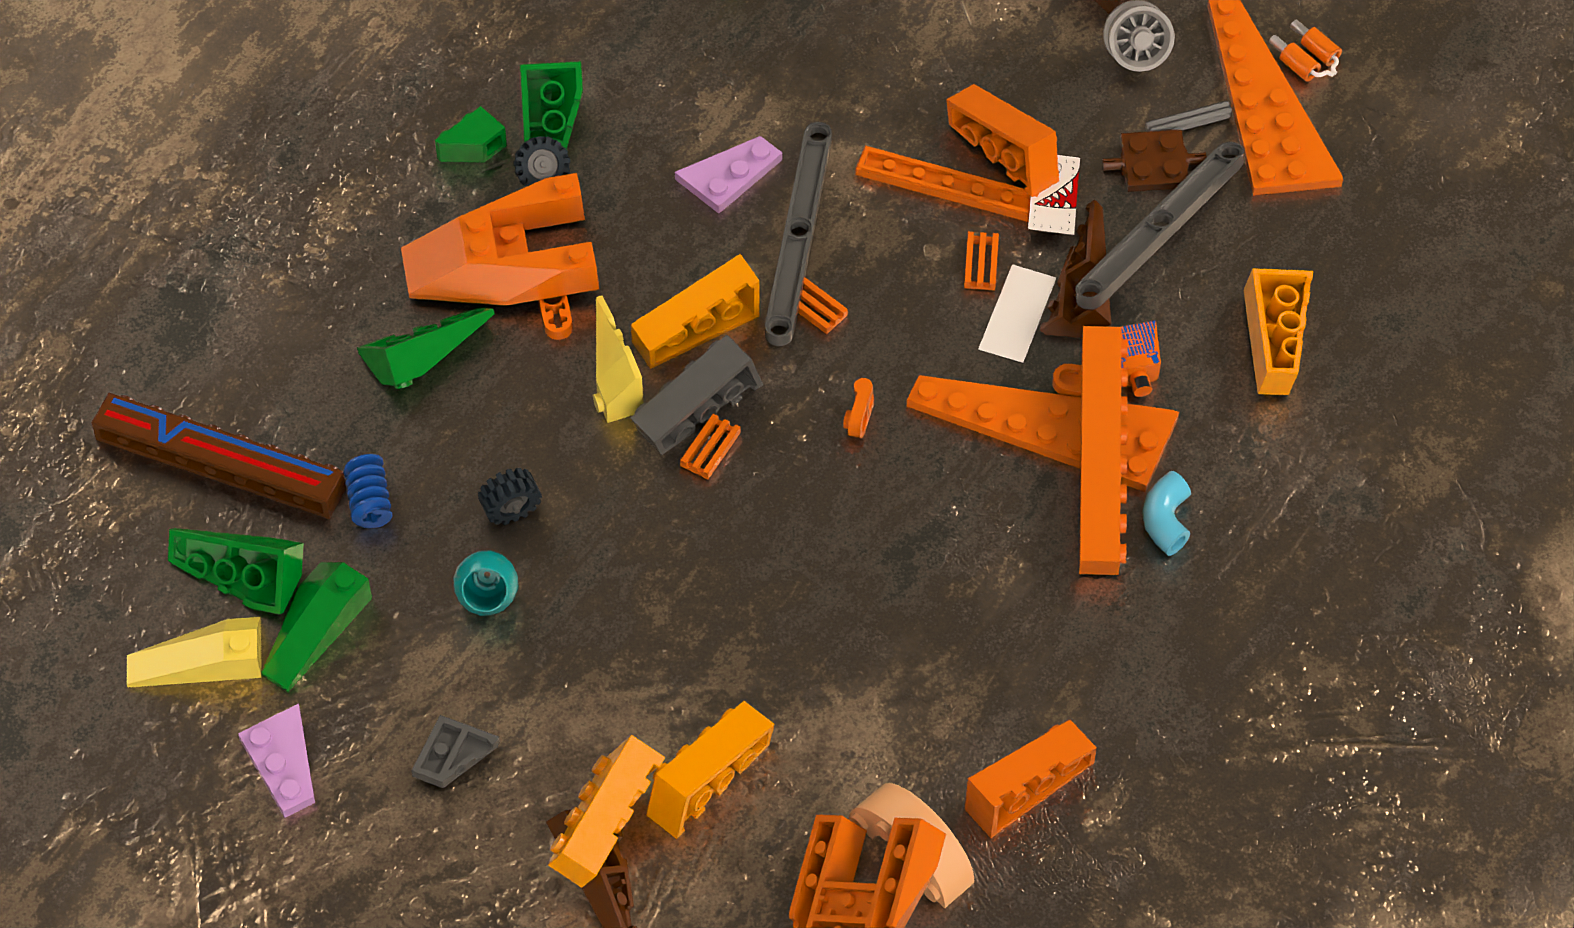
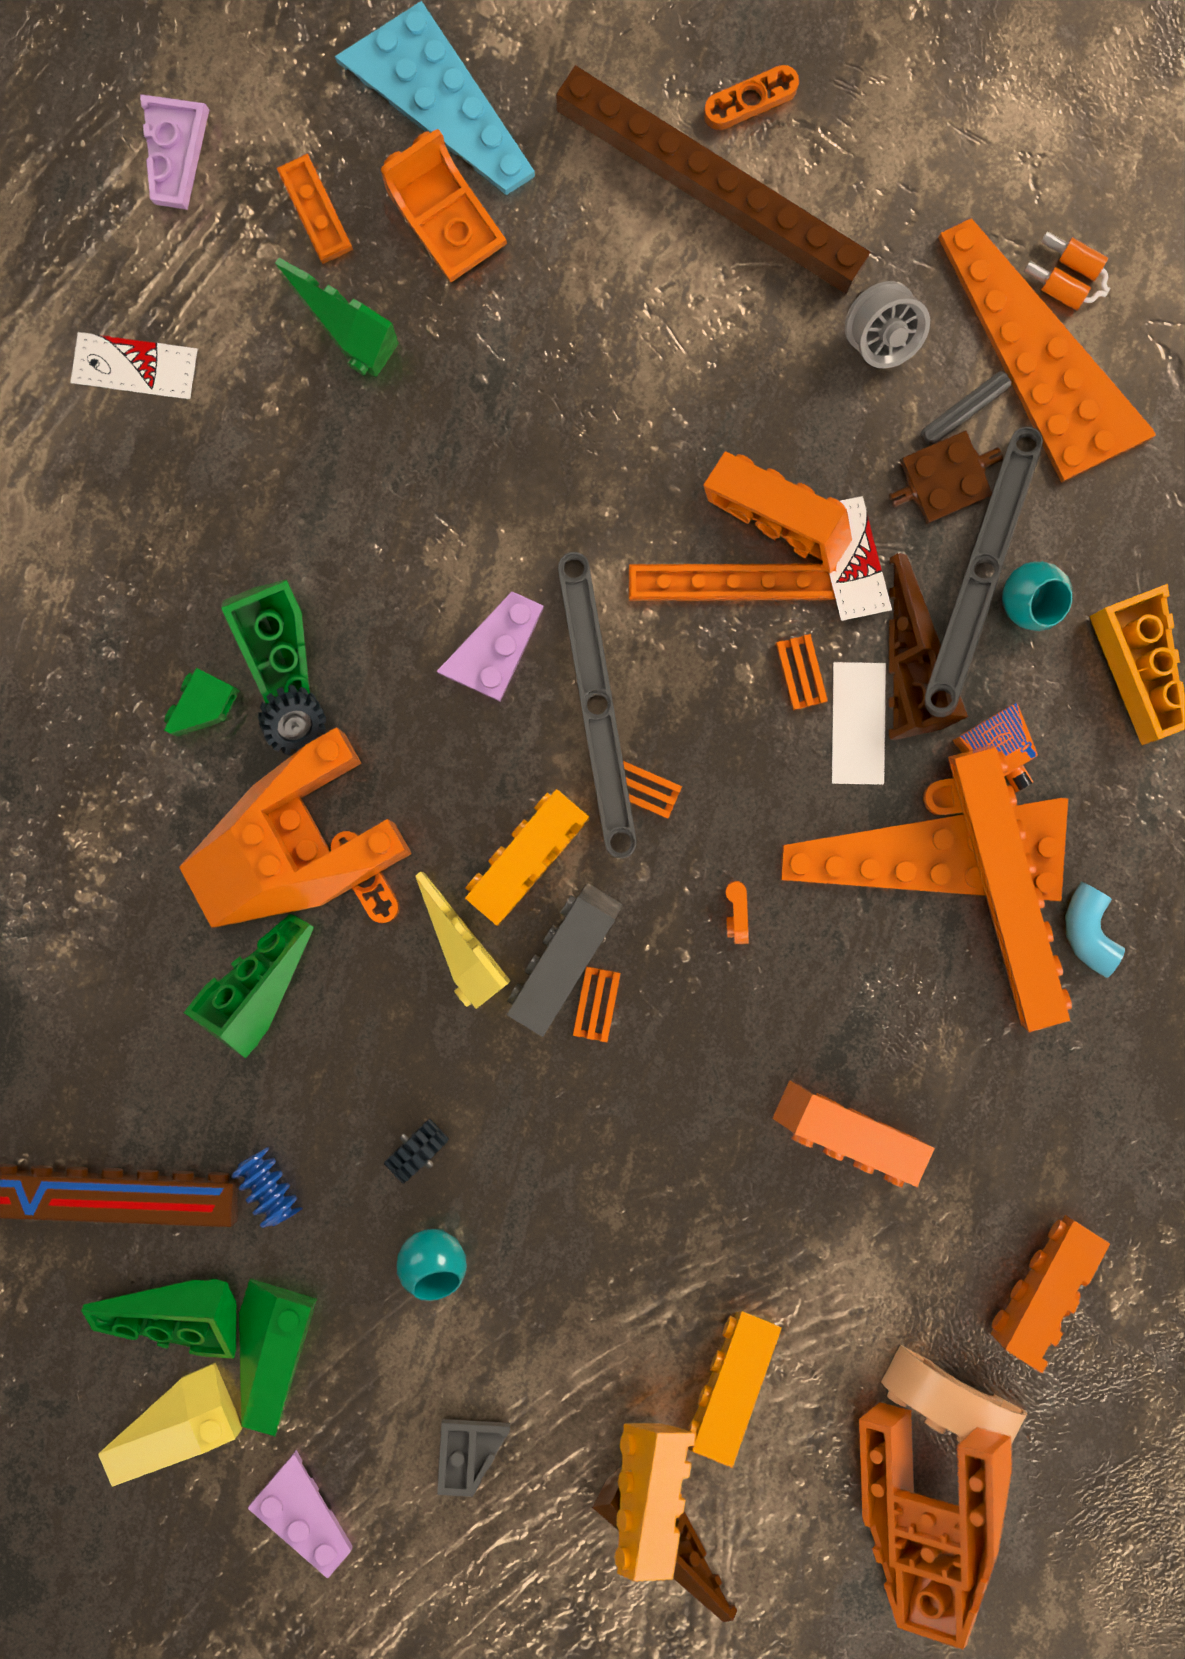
camera: 20 degrees left, 30 degrees up
none -> orange wedge [772,1080,935,1187]
none -> teal helmet [1002,561,1073,631]

